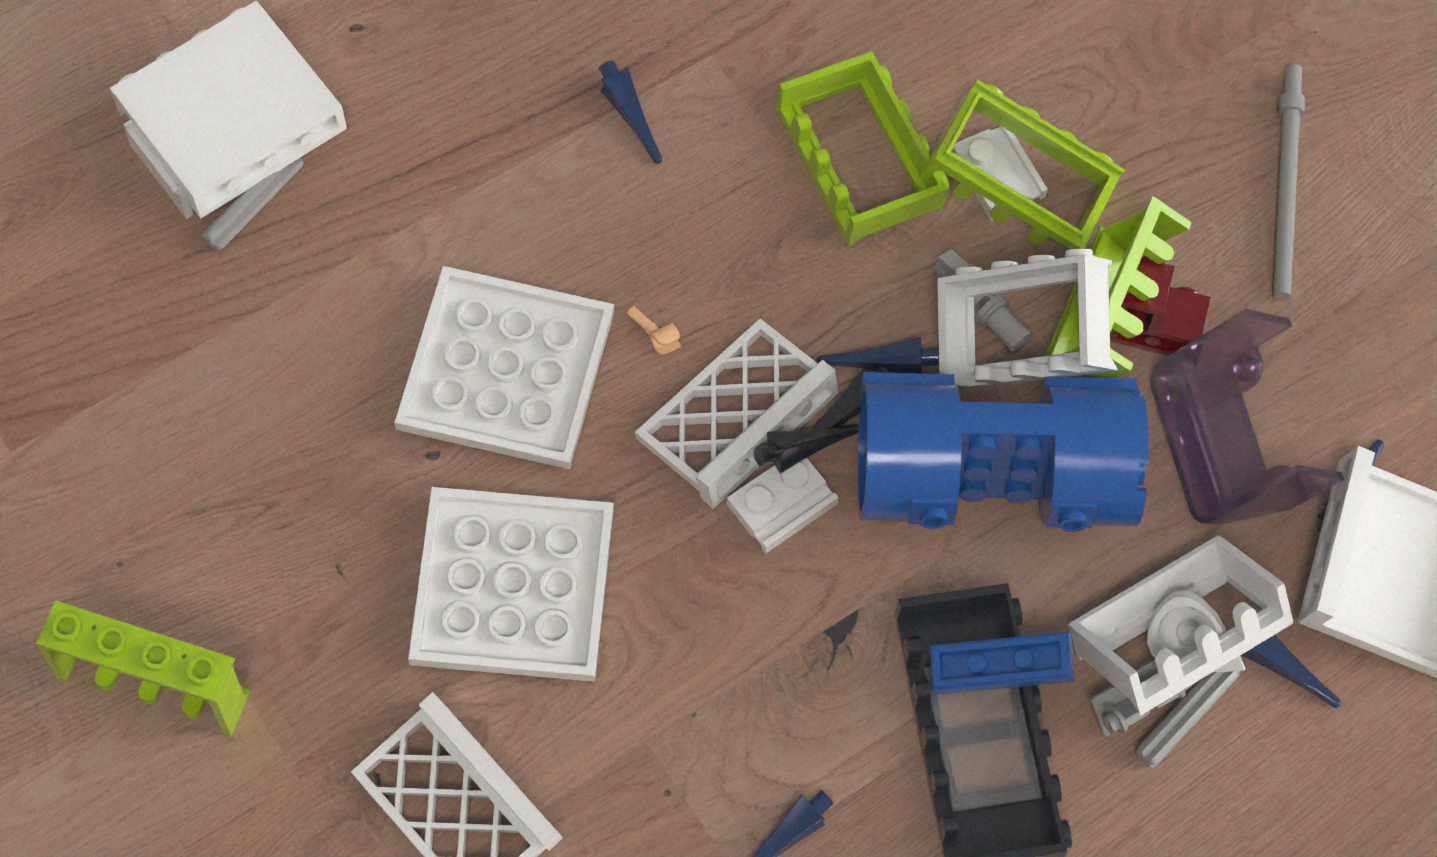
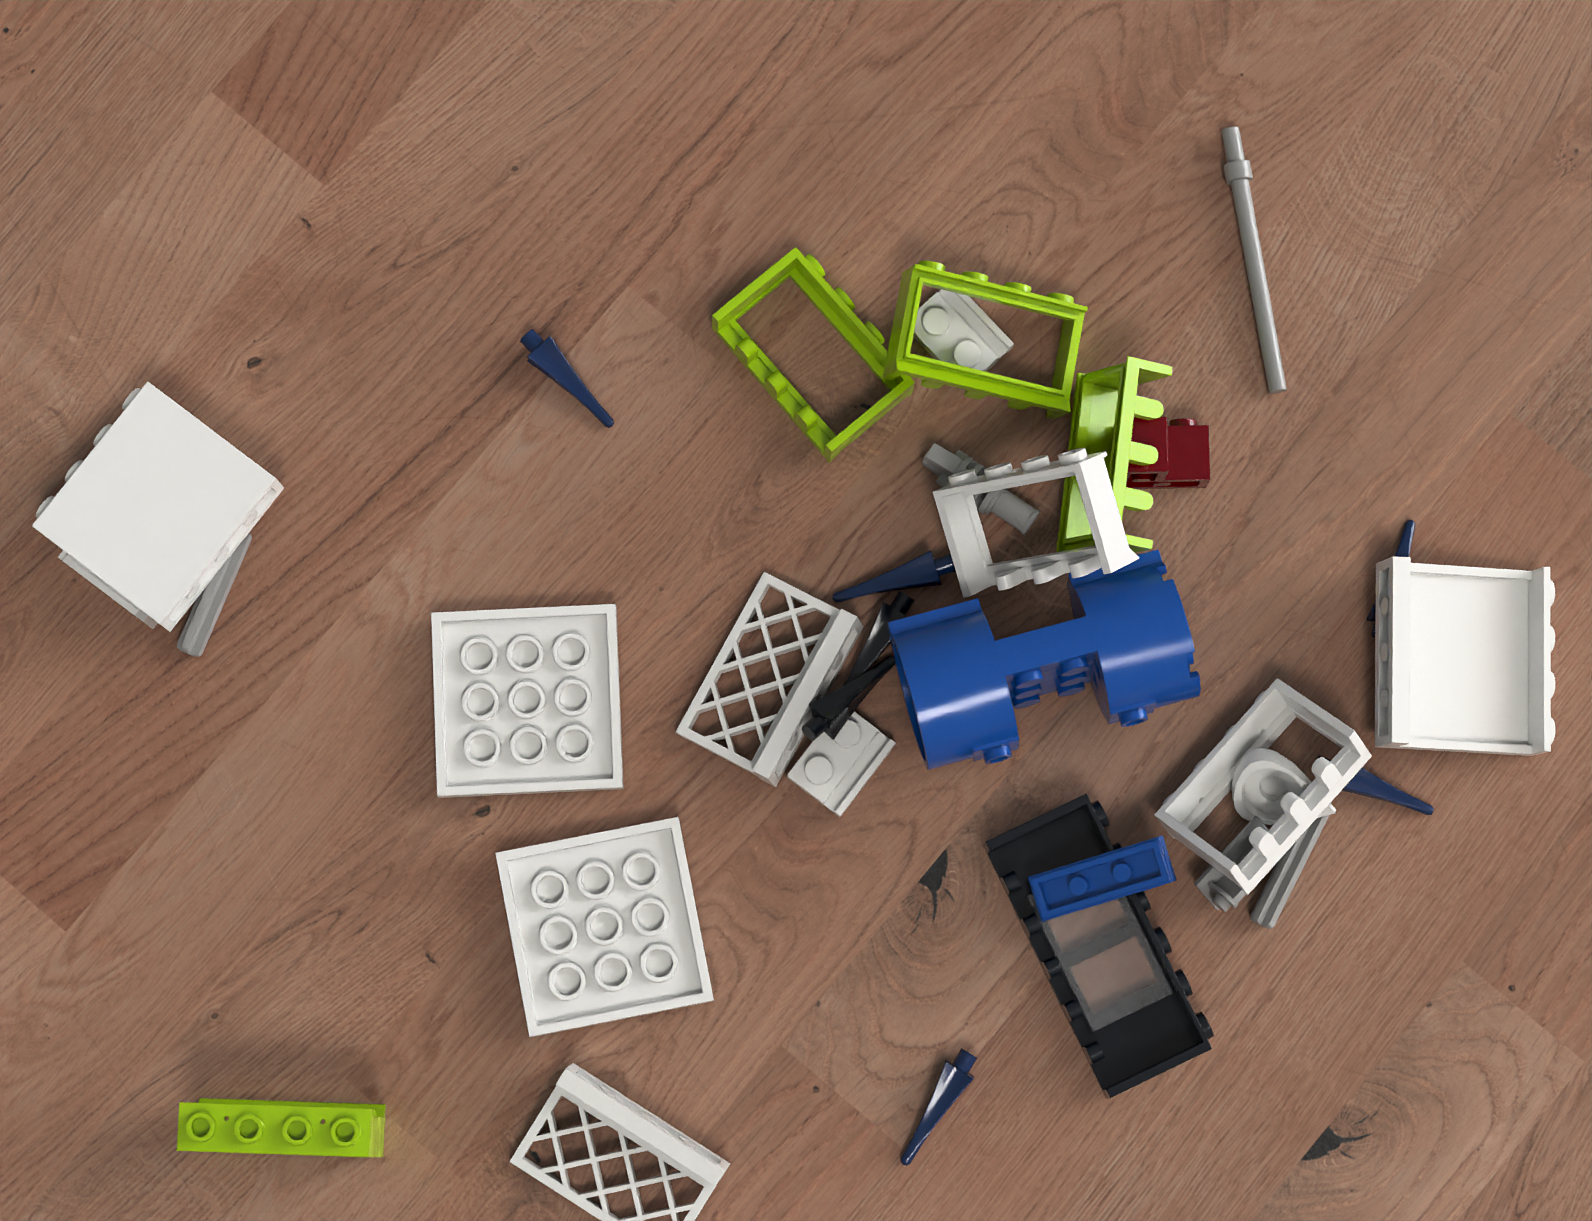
camera: 10 degrees left, 15 degrees up
light nougat hand [627,306,681,355] -> none
clear purple windscreen [1150,309,1345,525] -> none

